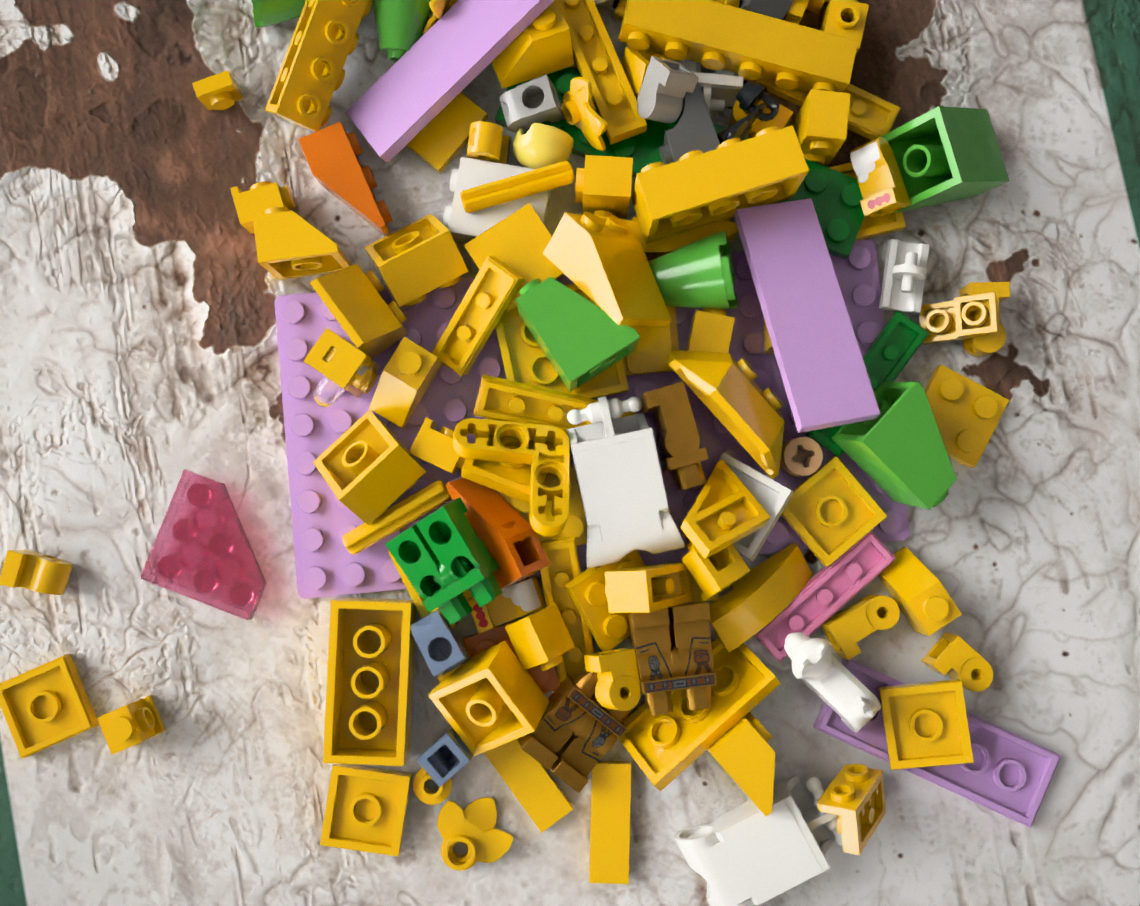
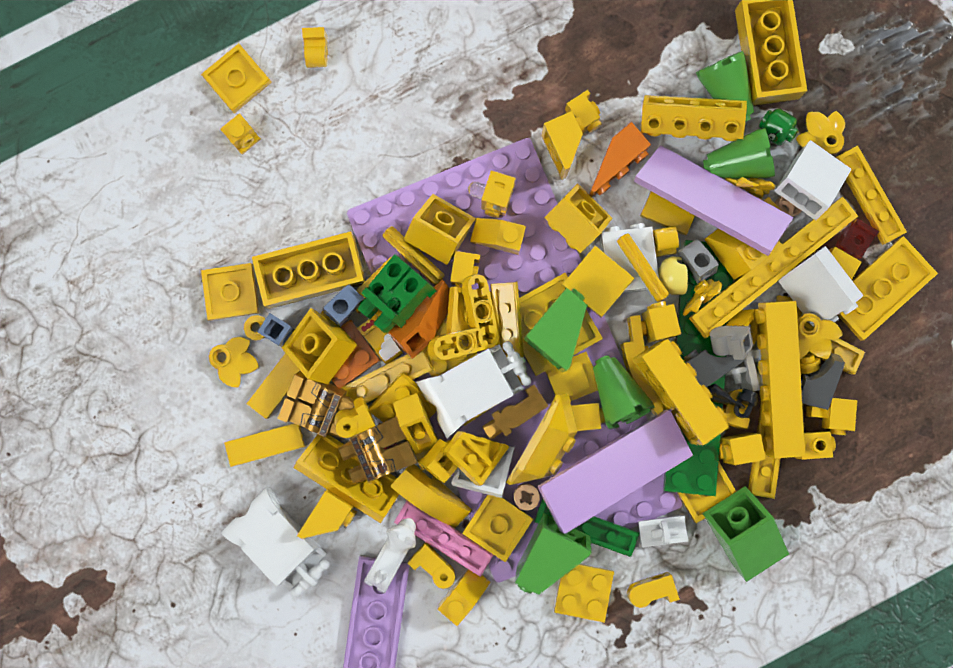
camera: 75 degrees right, 0 degrees up
clear pink plate [140,469,267,620] -> none
yellow plate [192,70,244,111] -> none
yellow slope [310,264,408,359] -> none
yellow tile [432,256,524,376] -> none
yellow brick [505,603,575,671] -> none
yellow slope [543,212,672,327] -> none
yellow bracket [817,764,886,855] -> none
yellow leg [850,137,911,218] -> none
yellow plate [878,679,974,770] -> none
yellow slope [919,292,999,345] -> none
yellow leg [921,632,994,692] -> none

